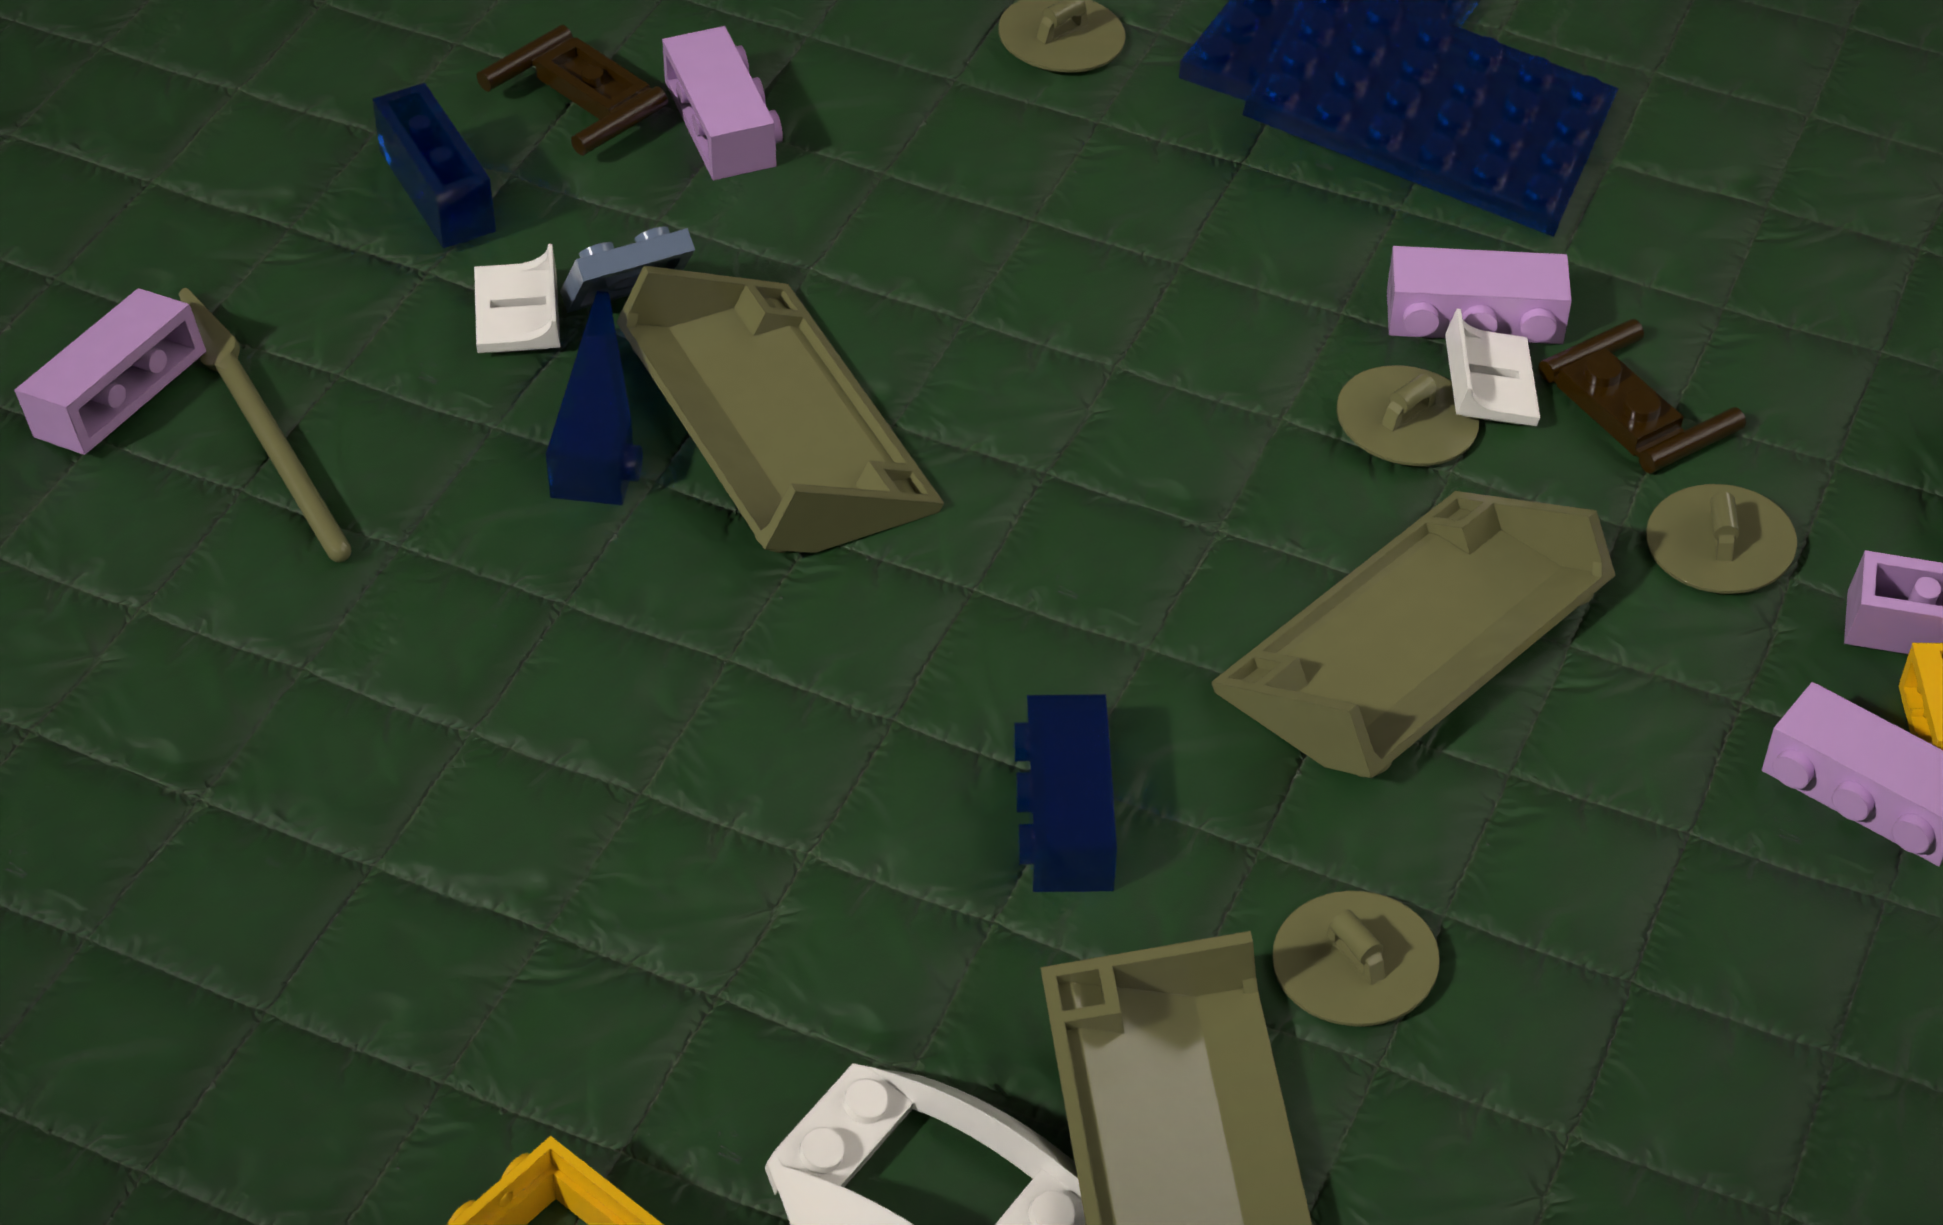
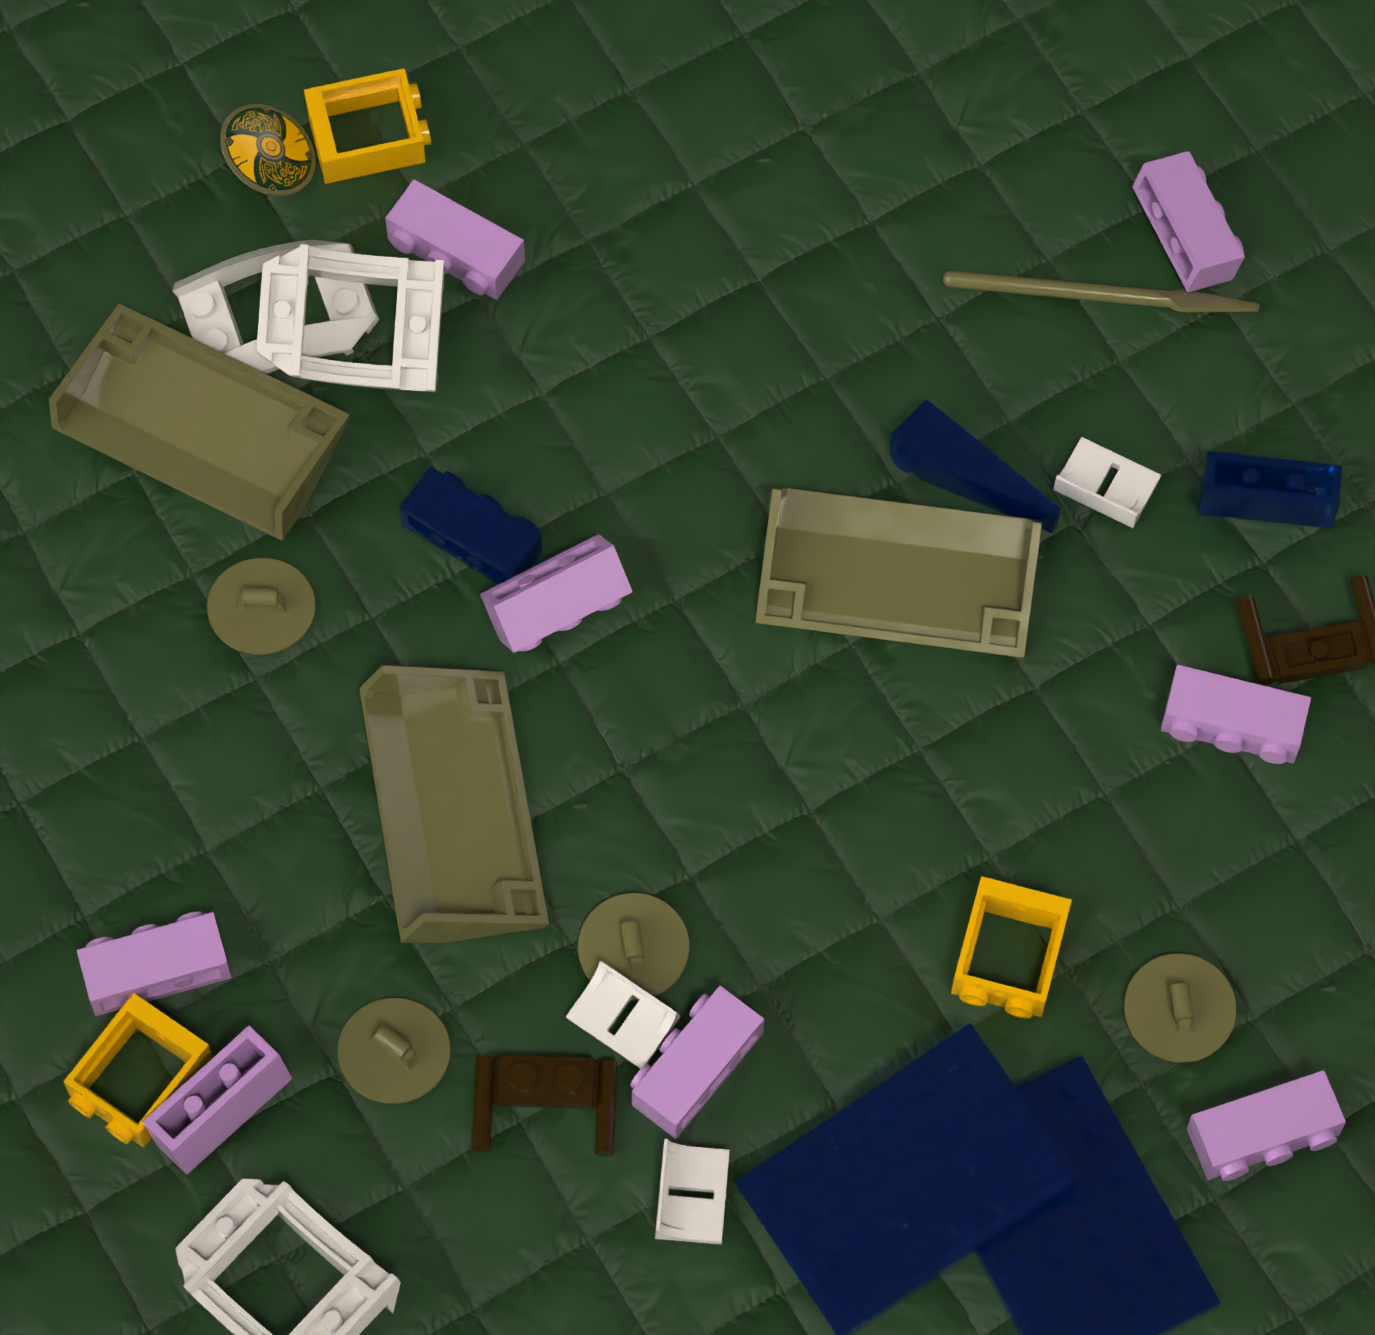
camera: 125 degrees right, 20 degrees up
sand blue plate [560,226,695,313] -> none
none -> white wedge [256,244,444,392]
none -> lavender brick [385,179,525,300]
none -> lavender brick [480,534,633,653]
none -> white piece [655,1139,730,1244]
none -> yellow window [951,876,1072,1018]

